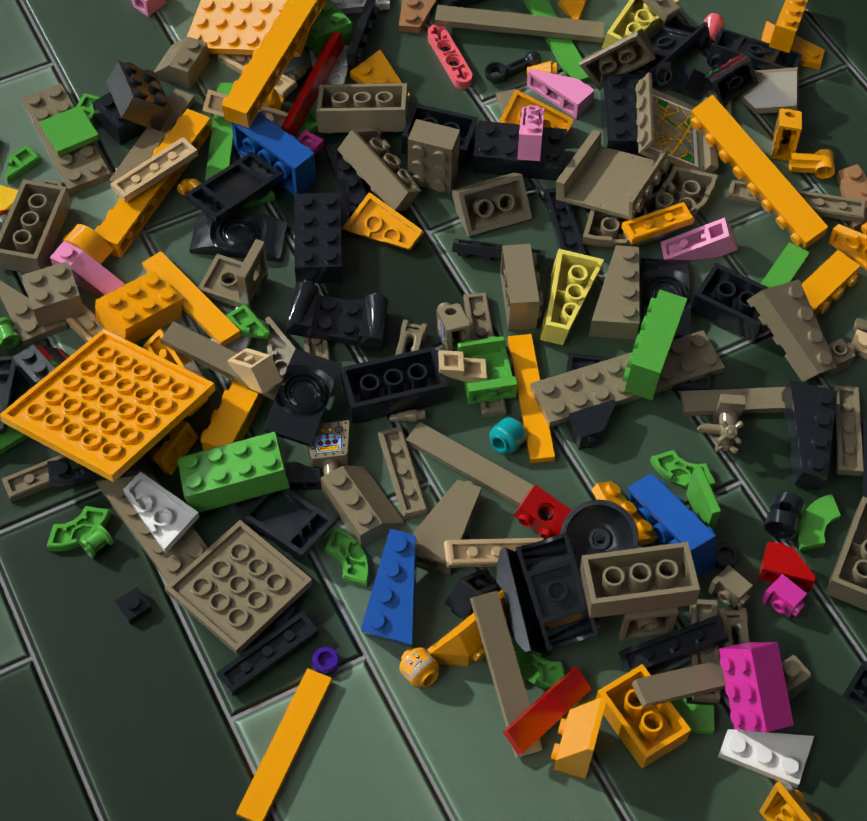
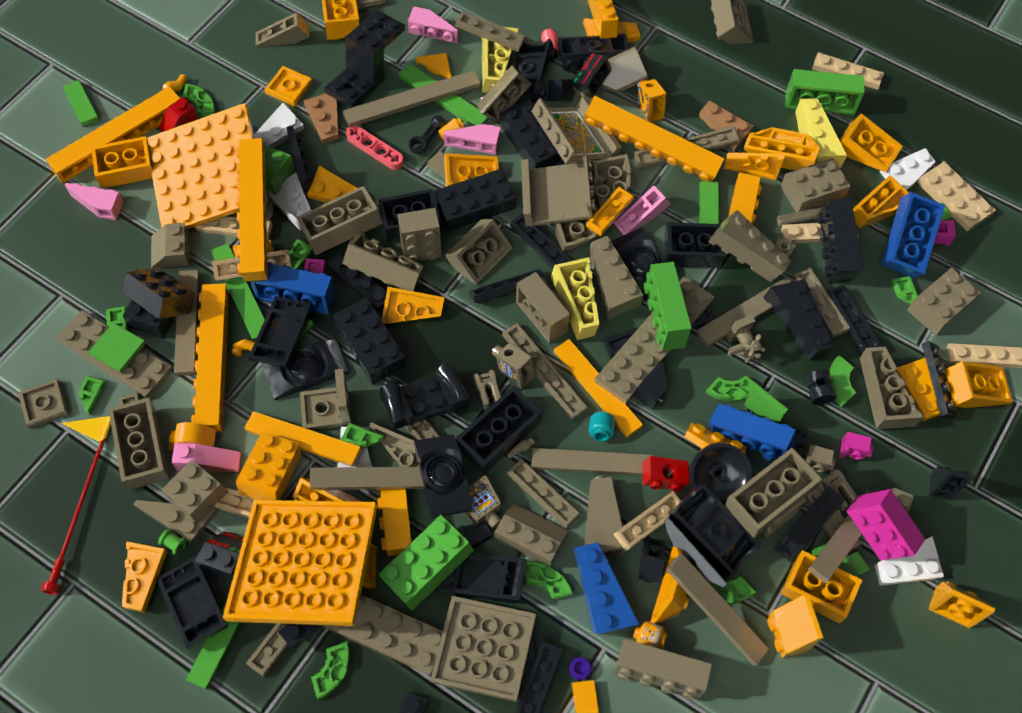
camera: 30 degrees left, 5 degrees up
bright green bush [79,525,114,558] -> none
tan plate [110,137,198,203] -> none
white wing [123,472,199,554] -> none
tan slope [227,348,282,393] -> none
red tile [281,31,344,138] -> none
tan slope [438,350,487,383] -> none
bright green panel [457,336,517,404] -> none
red tile [503,667,592,755] -> none
bright pink slope [517,105,545,161] -> none
red slope [758,542,815,592] -> none
light orange piece [789,149,835,179] -> none
none -> dark tan brick [613,639,712,700]

